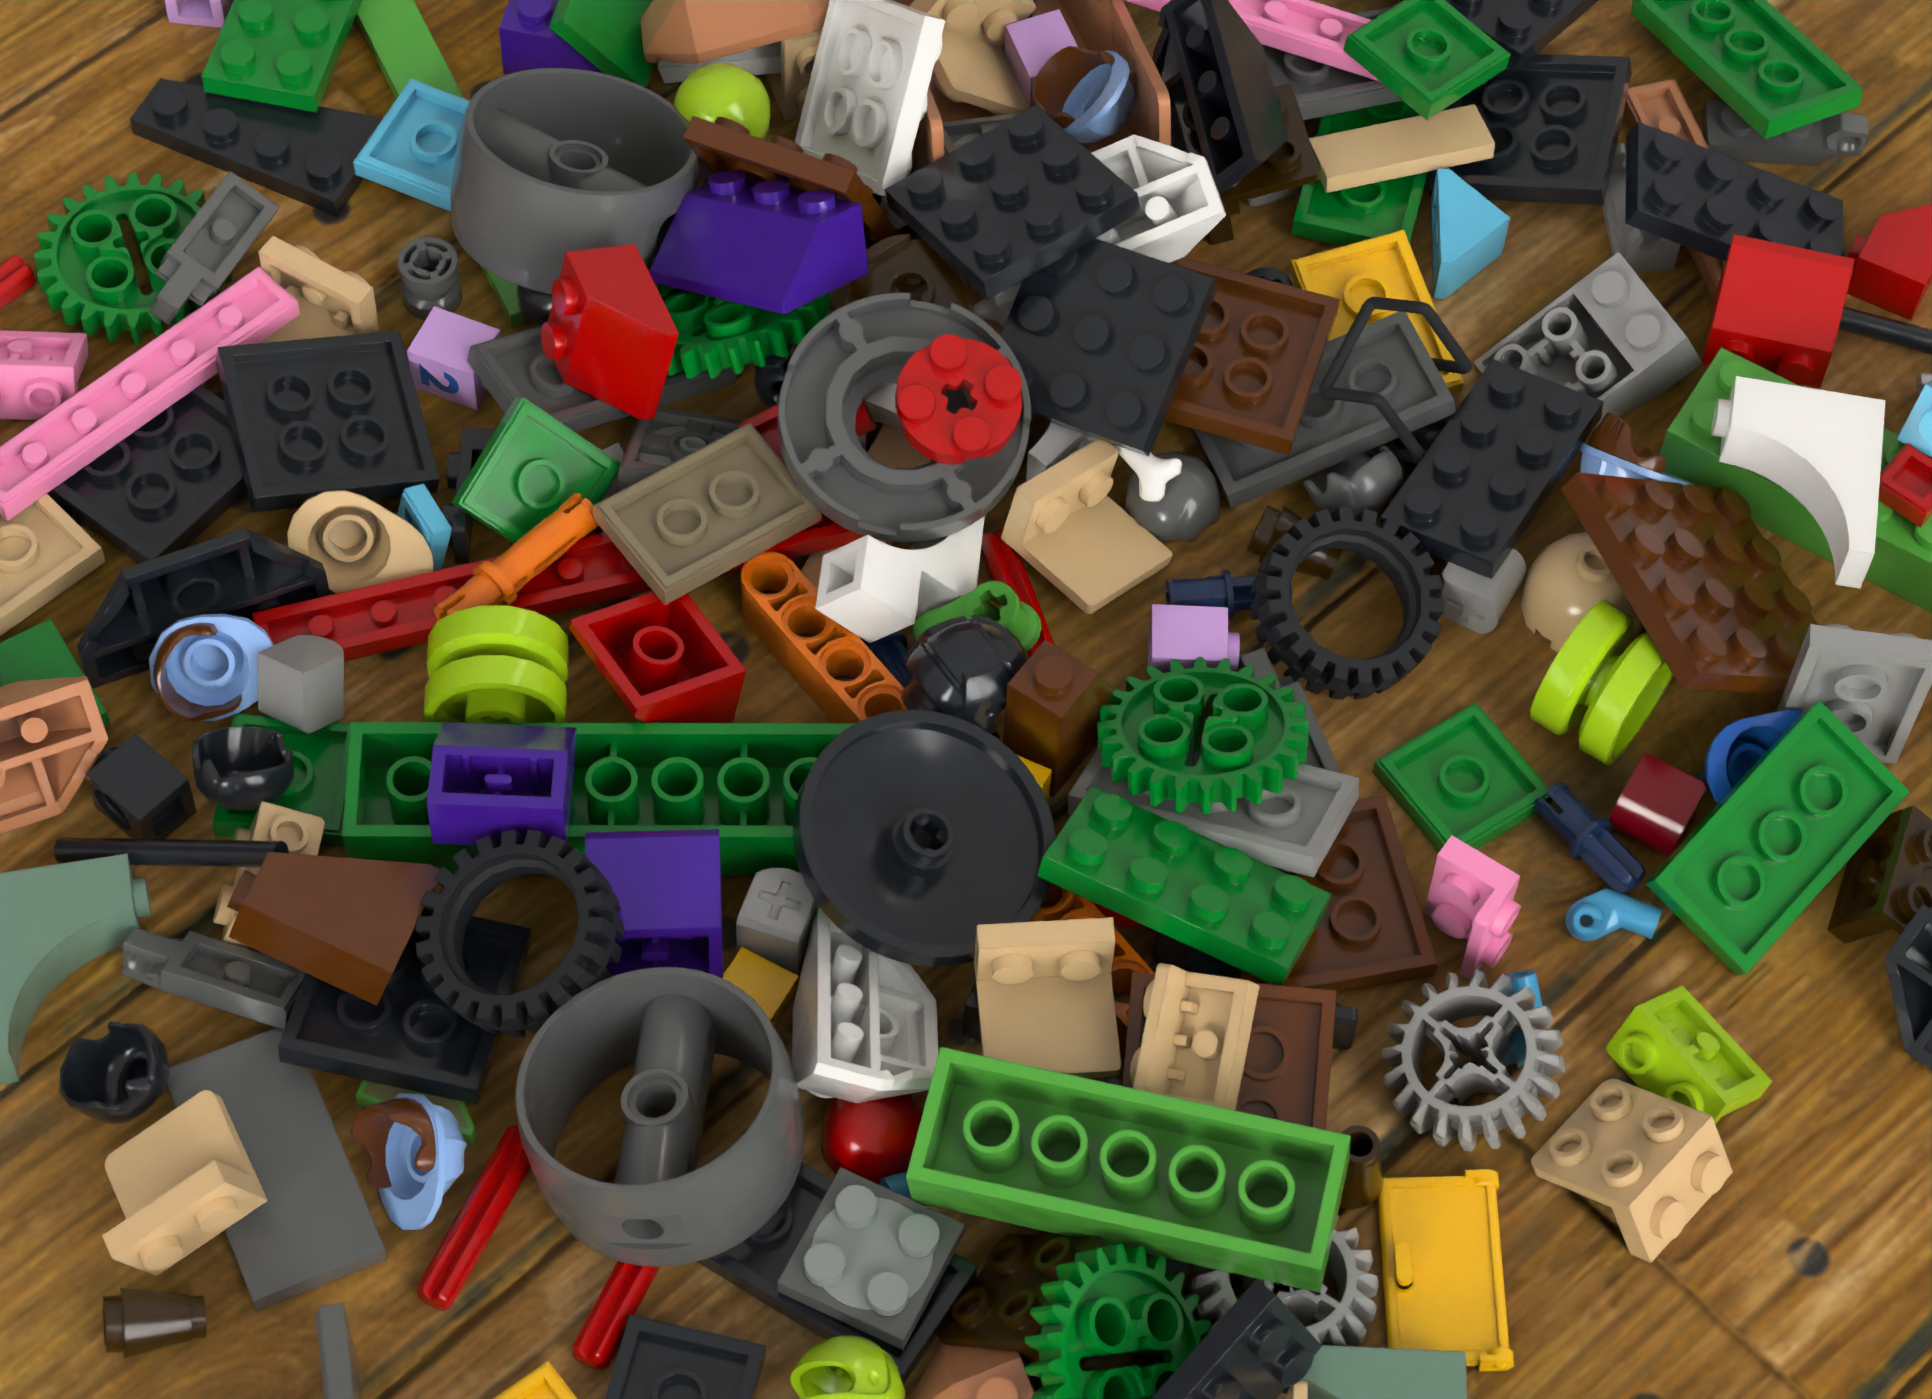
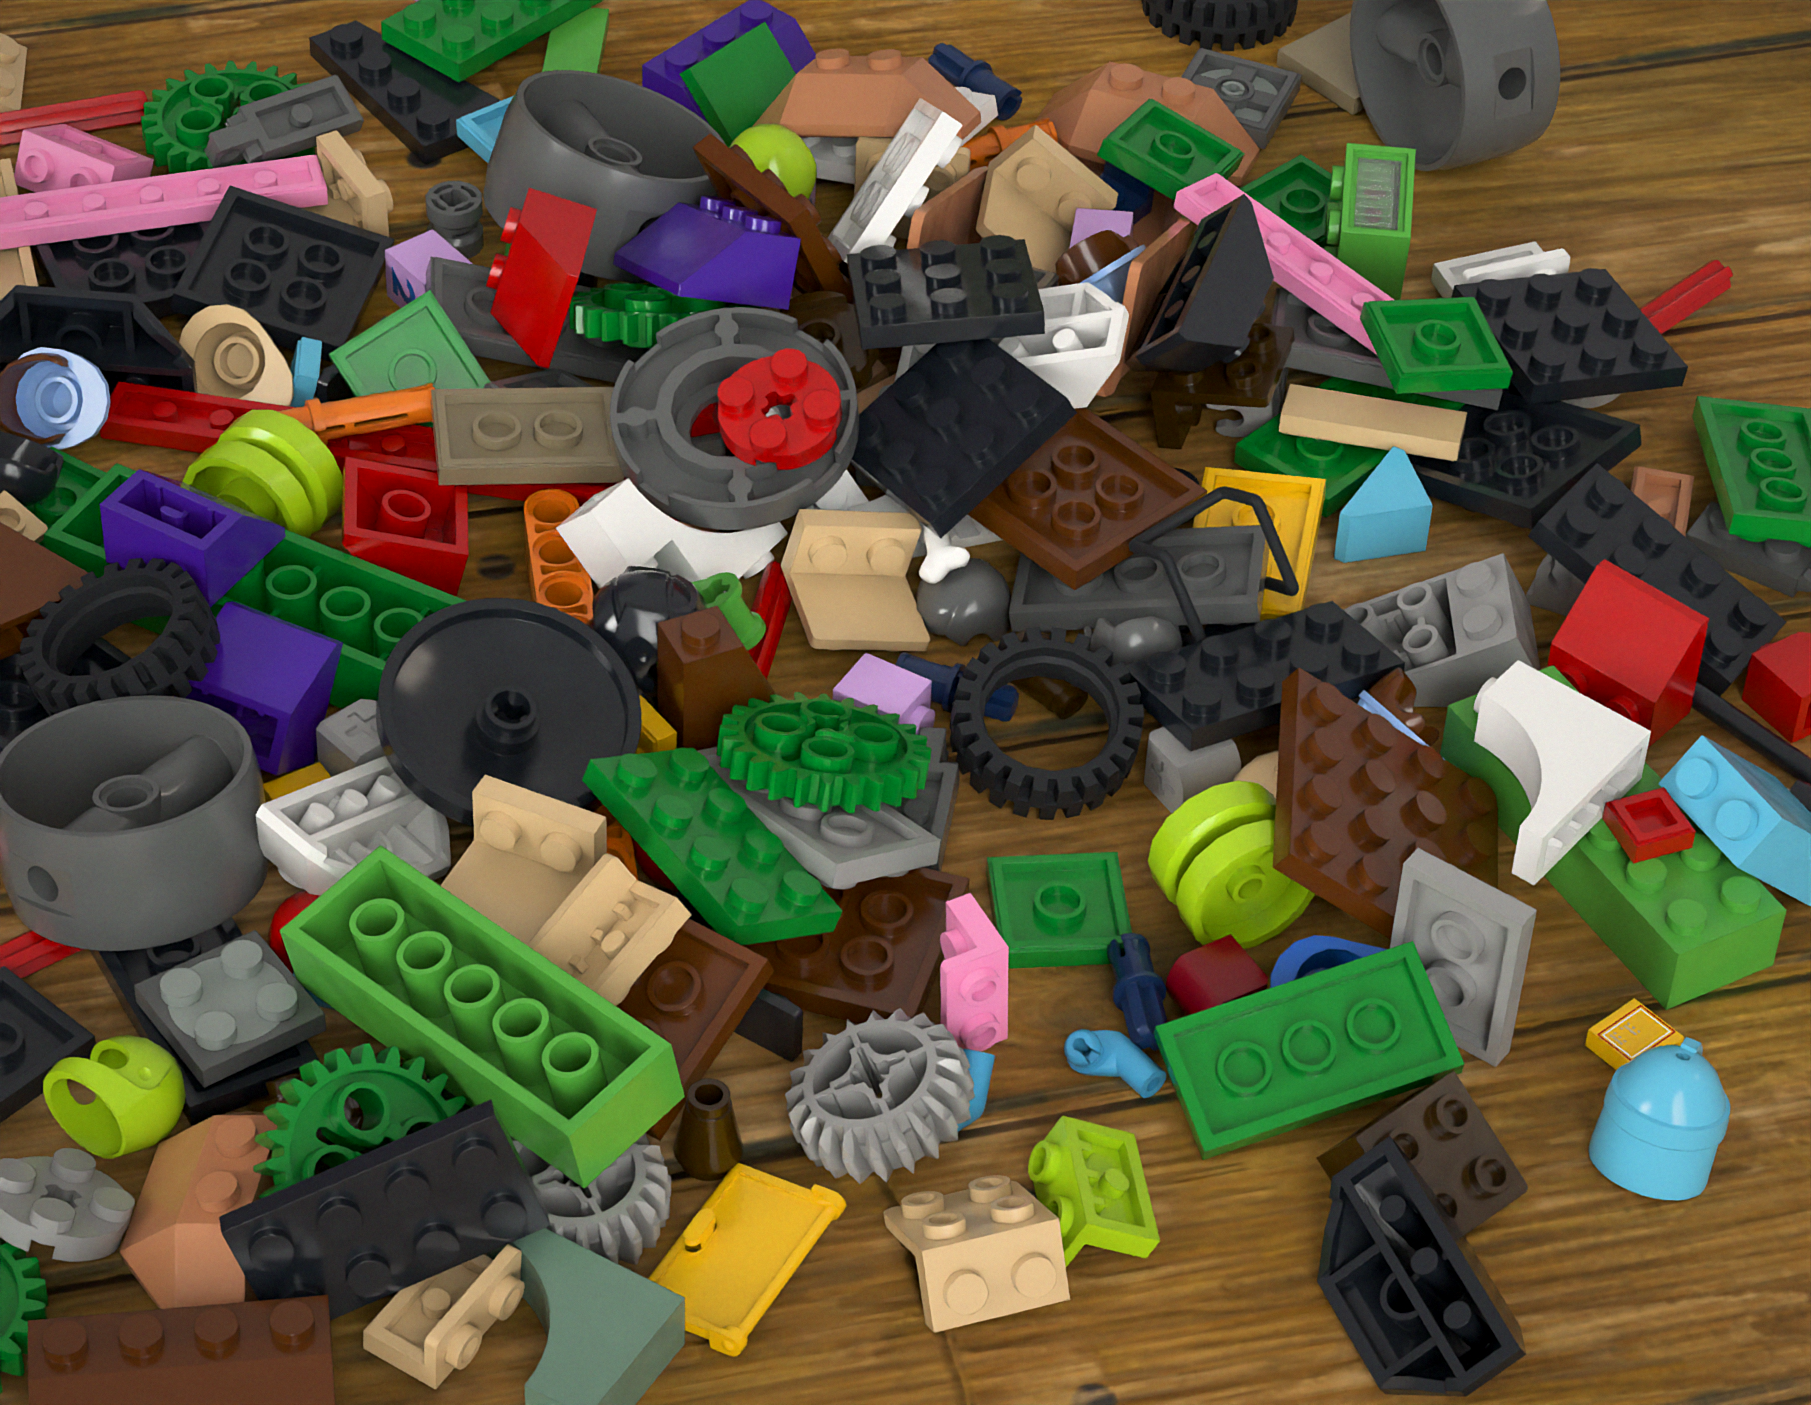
camera: 30 degrees right, 15 degrees down
light grey piece [257,635,344,734] -> none

